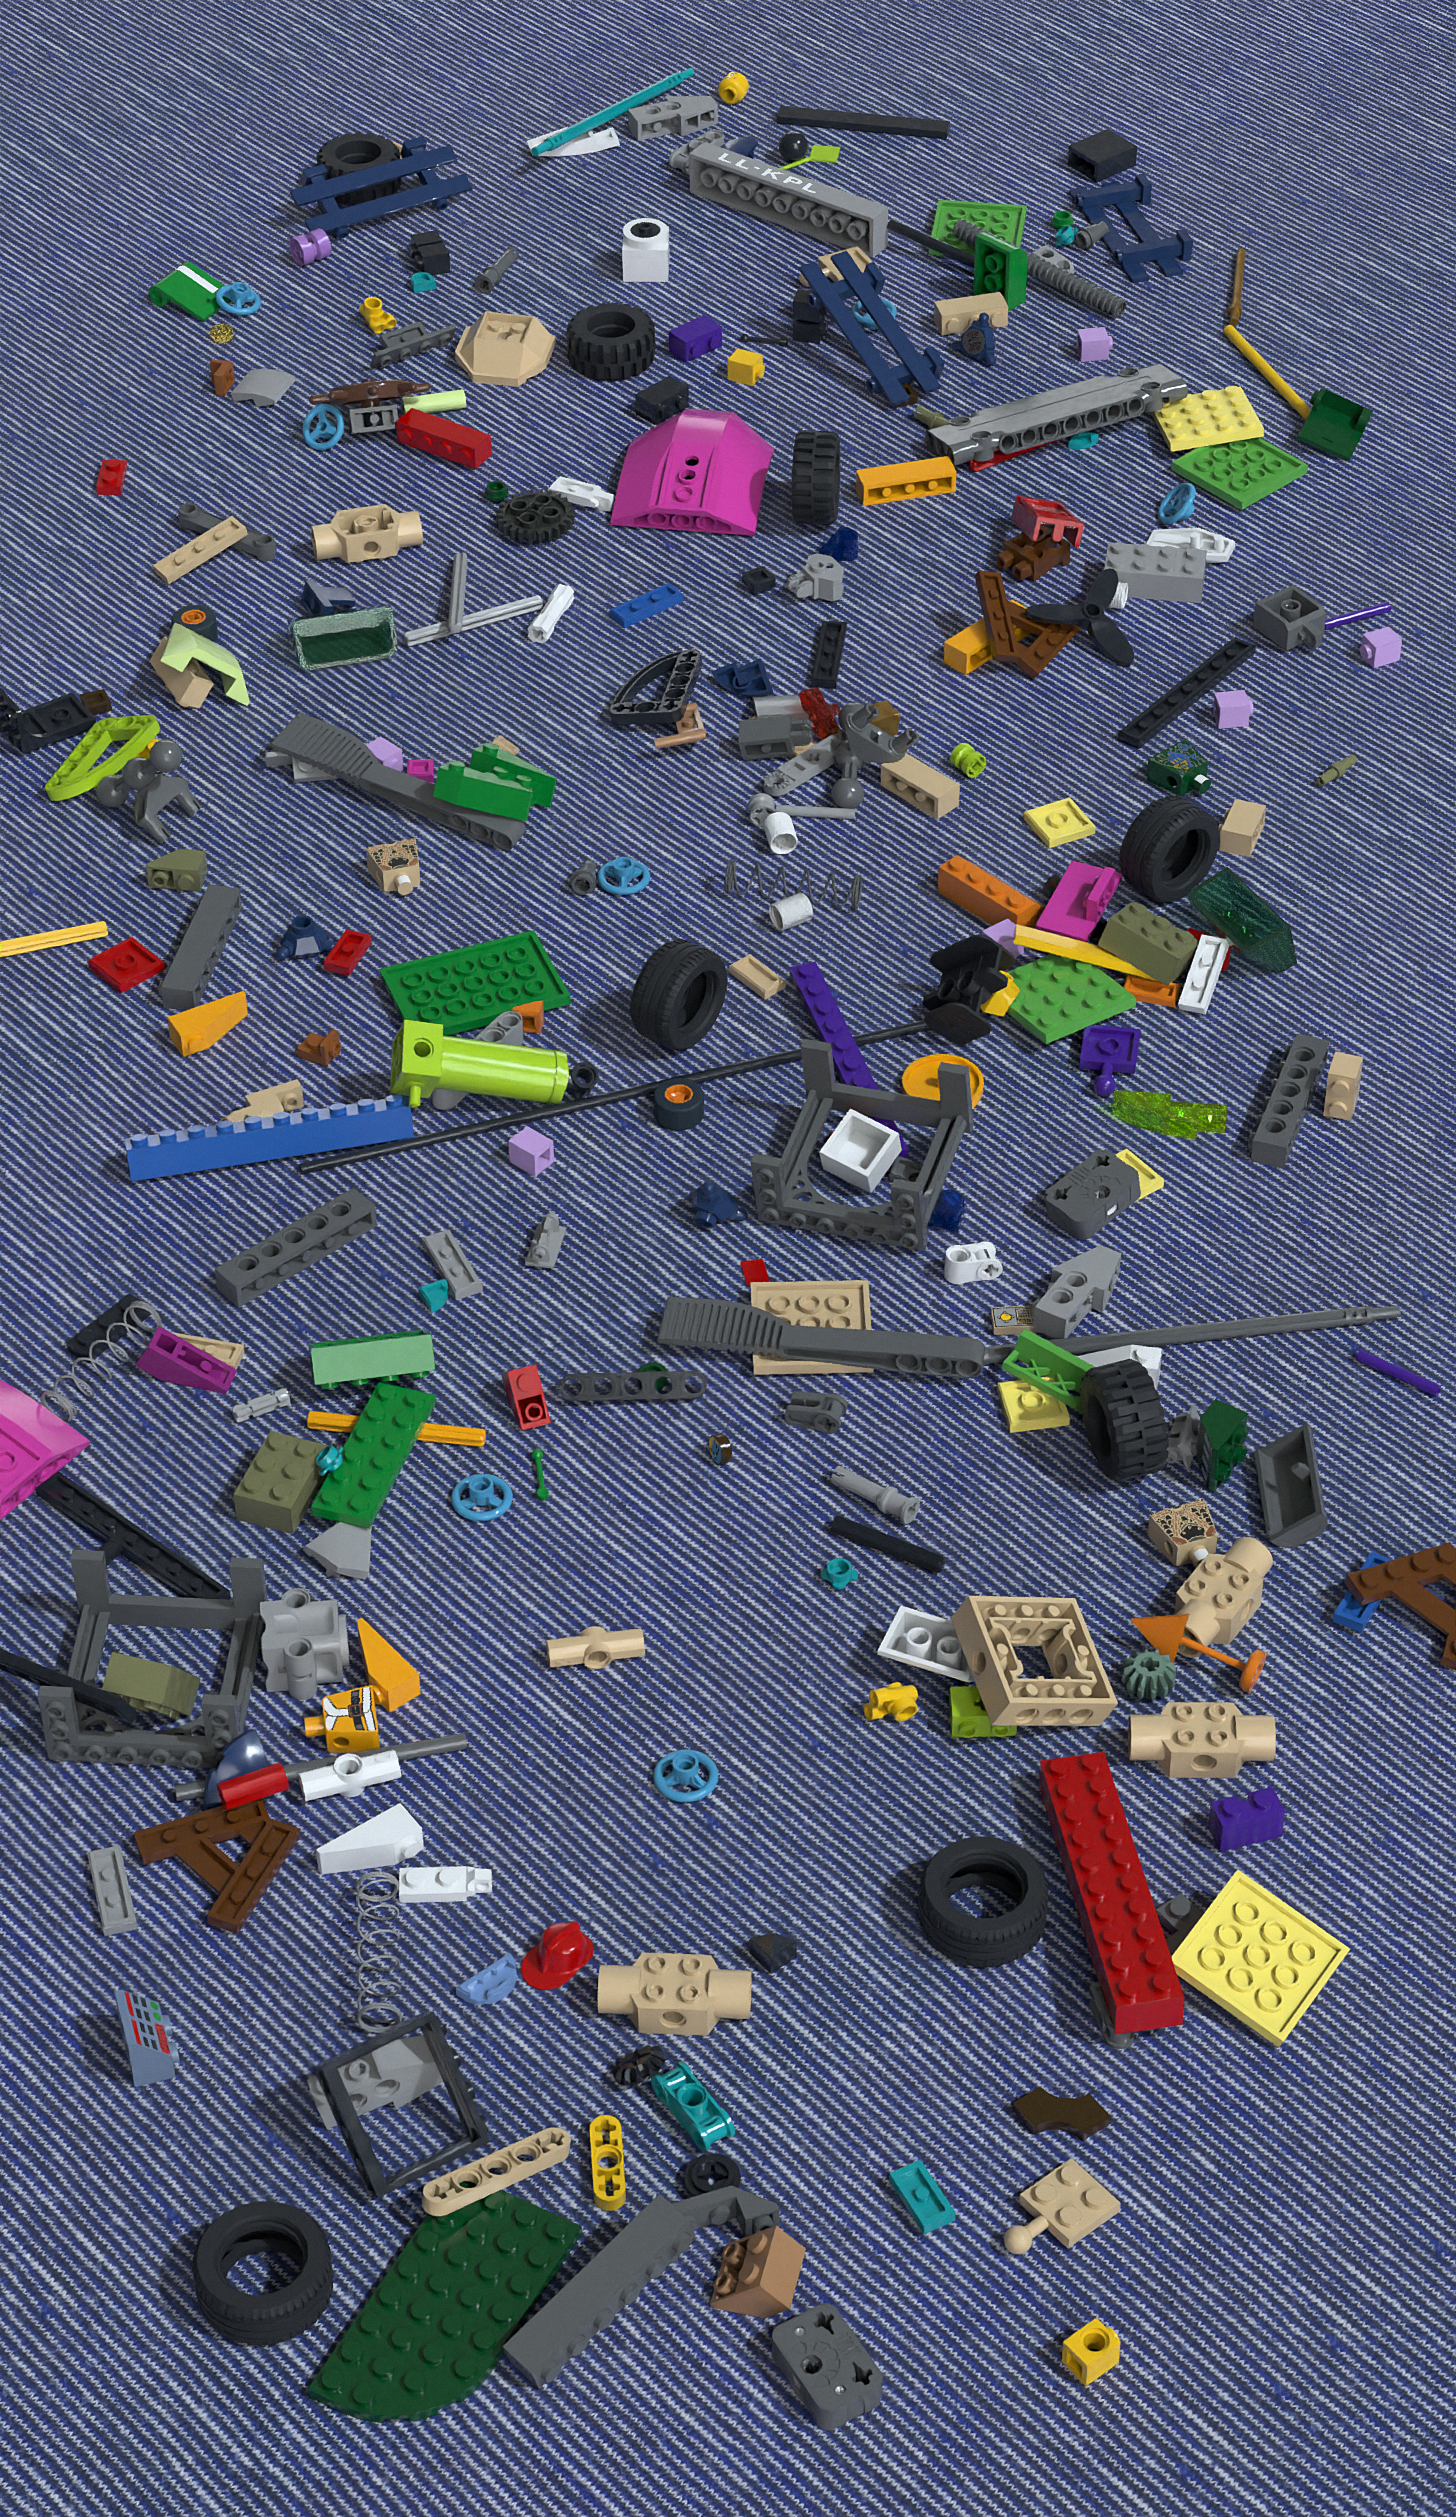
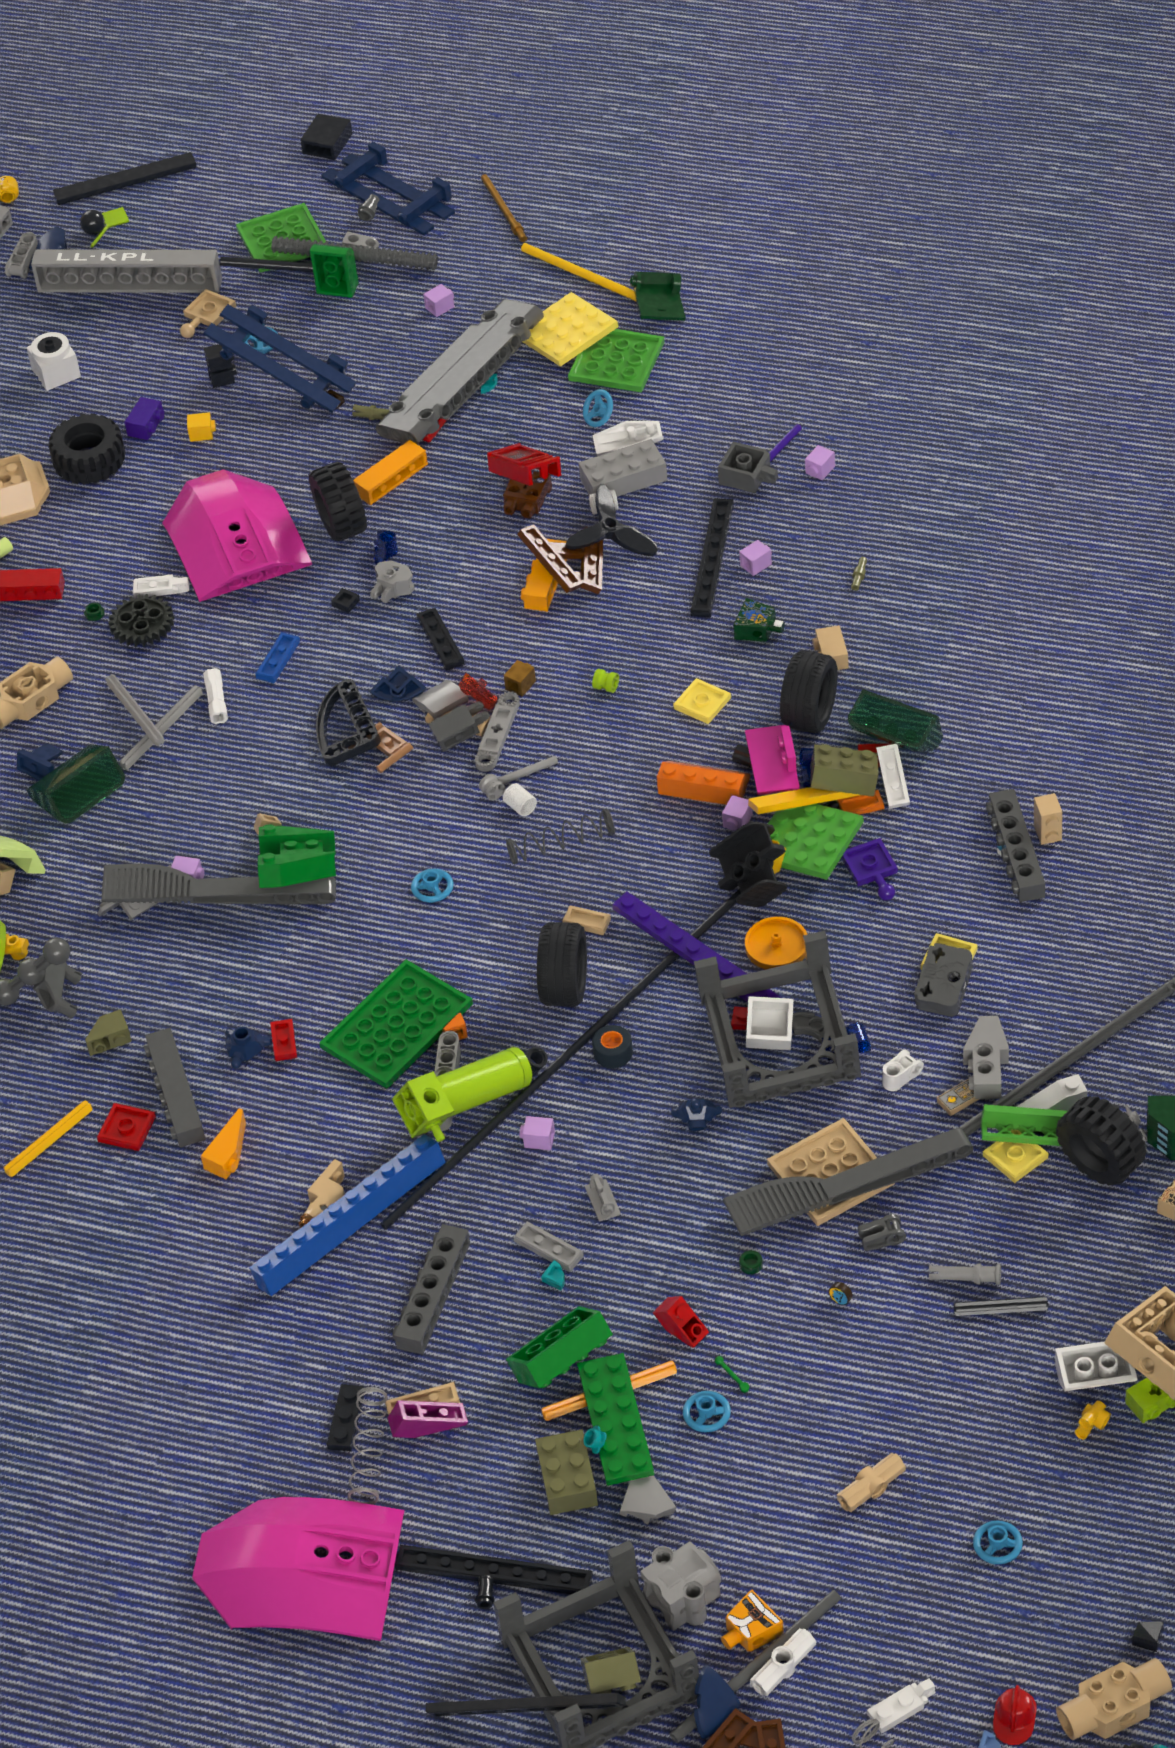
camera: 25 degrees left, 5 degrees up
red axle [216,1762,289,1811] -> none
light grey axle [232,1388,290,1423] -> none
dark orange bracket [297,1029,342,1067] -> none
white slope [316,1803,424,1875] -> none
light orange slope [357,1617,421,1713] -> none
tan torso [366,838,420,895] -> none
dark pink tile [407,759,434,783] -> none
black beam [559,1371,707,1401] -> none
dark grey cone [570,860,597,895] -> none
black brick [635,376,689,425] -> none
black hinge [740,333,788,347] -> none
red sticker [740,1259,770,1286] -> none
white piece [769,892,813,931] -> none
teal plate [821,1558,858,1590] -> none
dark grey connector [831,702,919,809] -> none
tan brick [881,753,960,819] -> none
tan brick [934,292,1008,336] -> none
dark blue rock [951,313,996,366] -> none
green plate [1051,211,1074,230] -> none
teal plate [1055,225,1078,246] -> none
clear neon green slope [1112,1090,1227,1139] -> none

